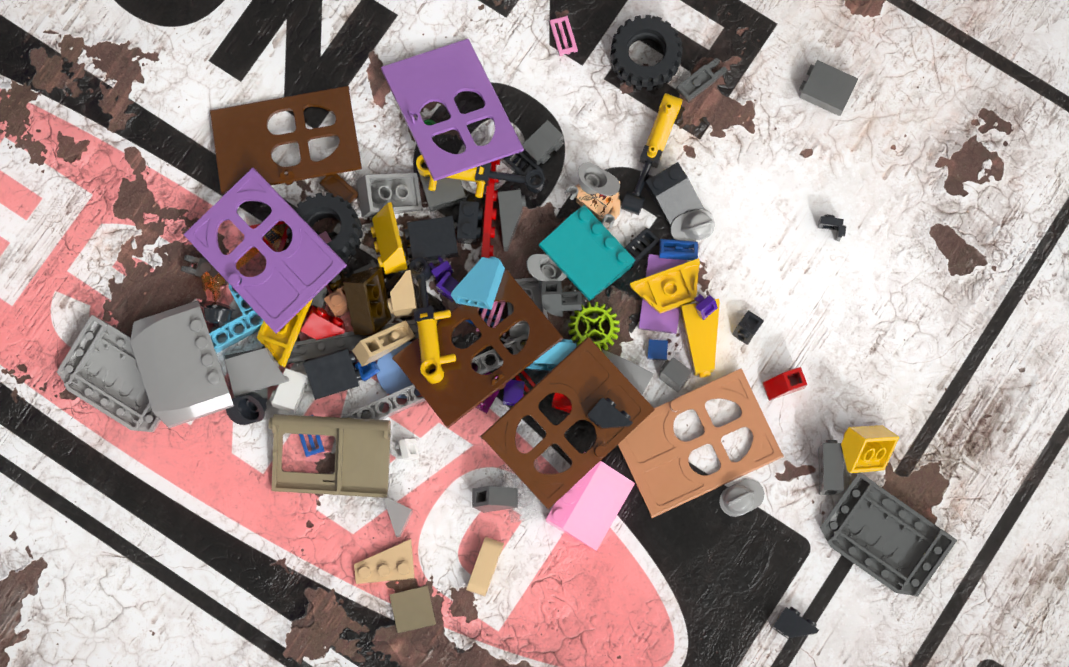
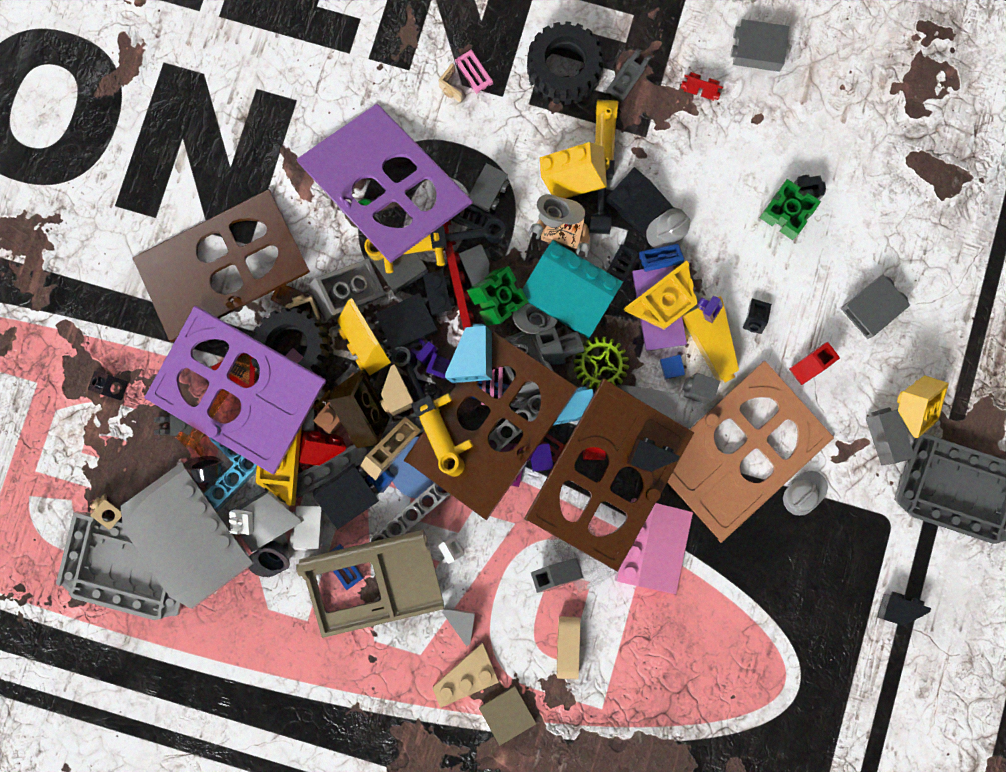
camera: 20 degrees left, 5 degrees up
none -> black bracket [88,371,128,400]
none -> tan bracket [90,494,122,529]
none -> white tile [229,509,254,535]
none -> tan bracket [285,294,321,320]
none -> tan bracket [438,63,463,102]
none -> green brick [467,266,529,326]
none -> yellow slope [539,142,607,199]
none -> red hinge [680,72,723,101]
none -> green brick [759,179,821,240]
none -> dark grey brick [841,274,910,339]

